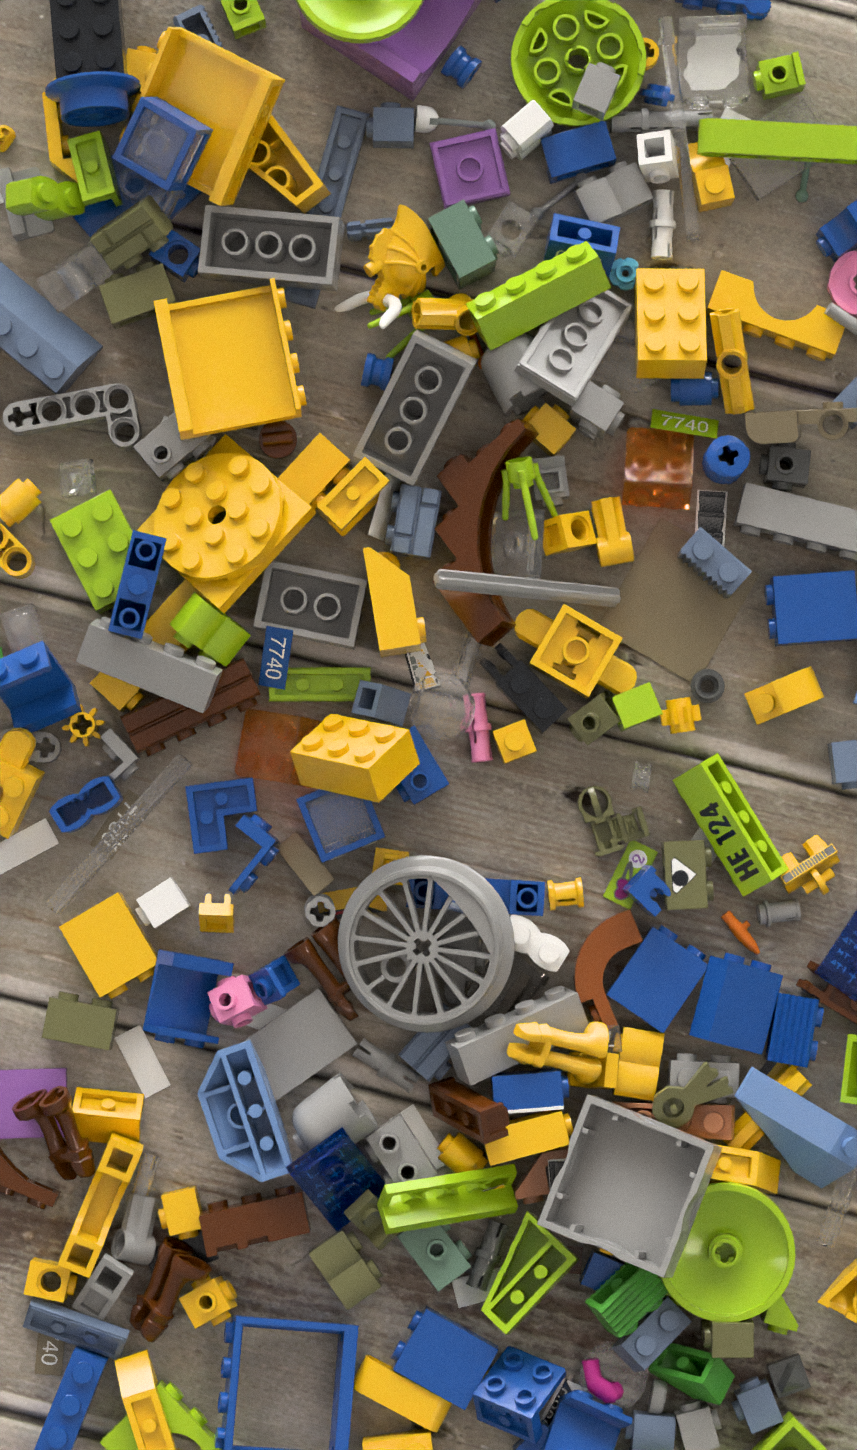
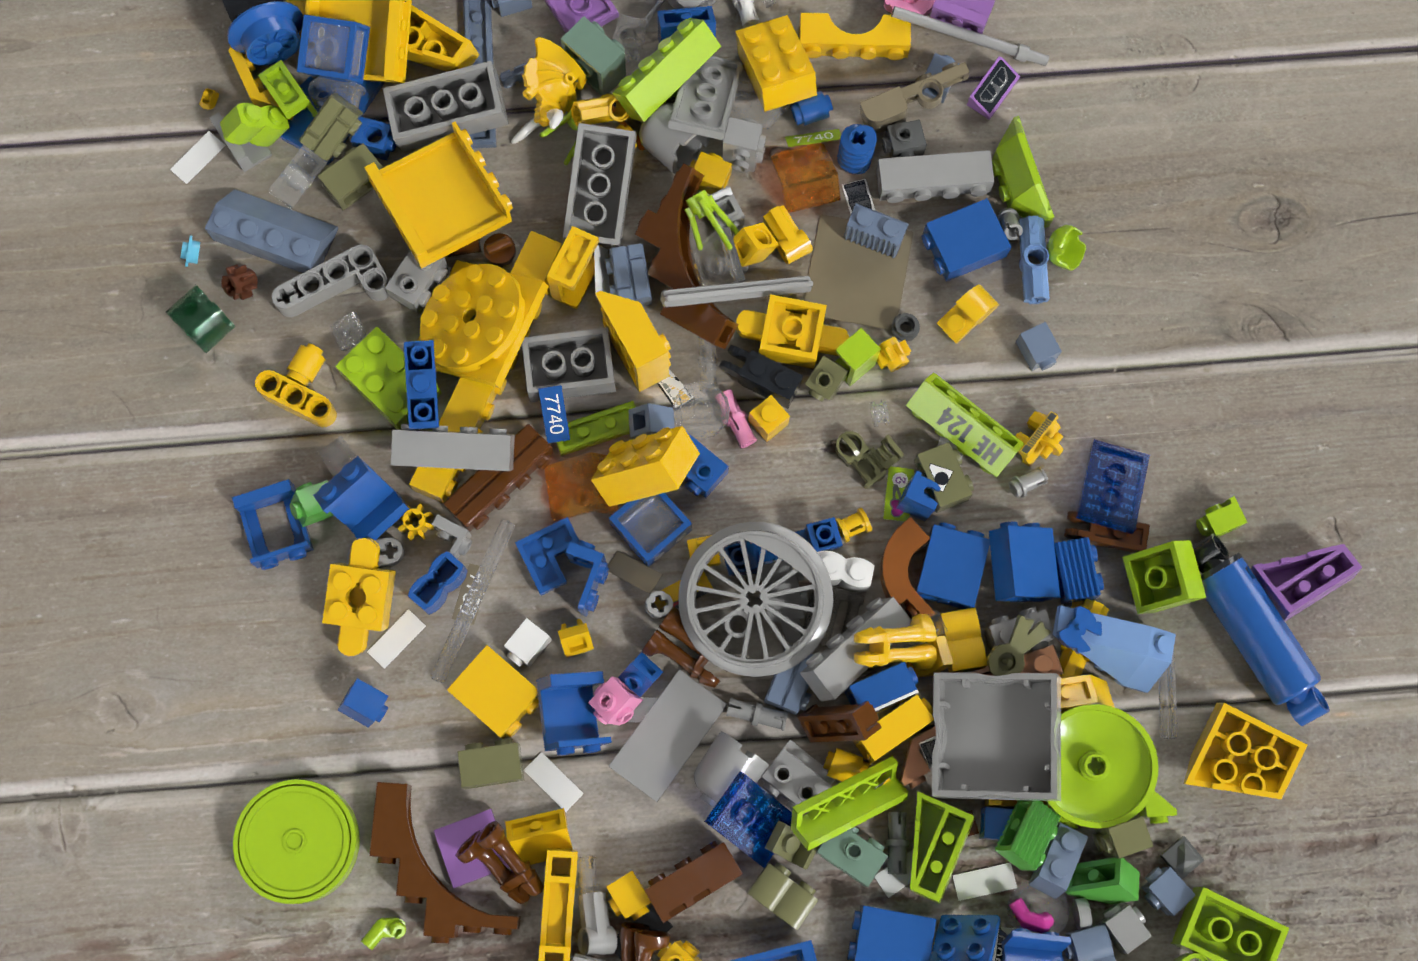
camera: 20 degrees left, 10 degrees down
lime brick [170,592,251,667] -> none
medium blue wedge [197,1040,294,1182] -> none
blue wheel [361,353,395,391] -> none
medium azure plate [609,257,639,291] -> none
yellow piece [710,308,755,415] -> none
orange helmet [721,910,760,955] -> none
none -> white sticker [952,862,1017,901]
none -> blue piece [1056,606,1102,653]

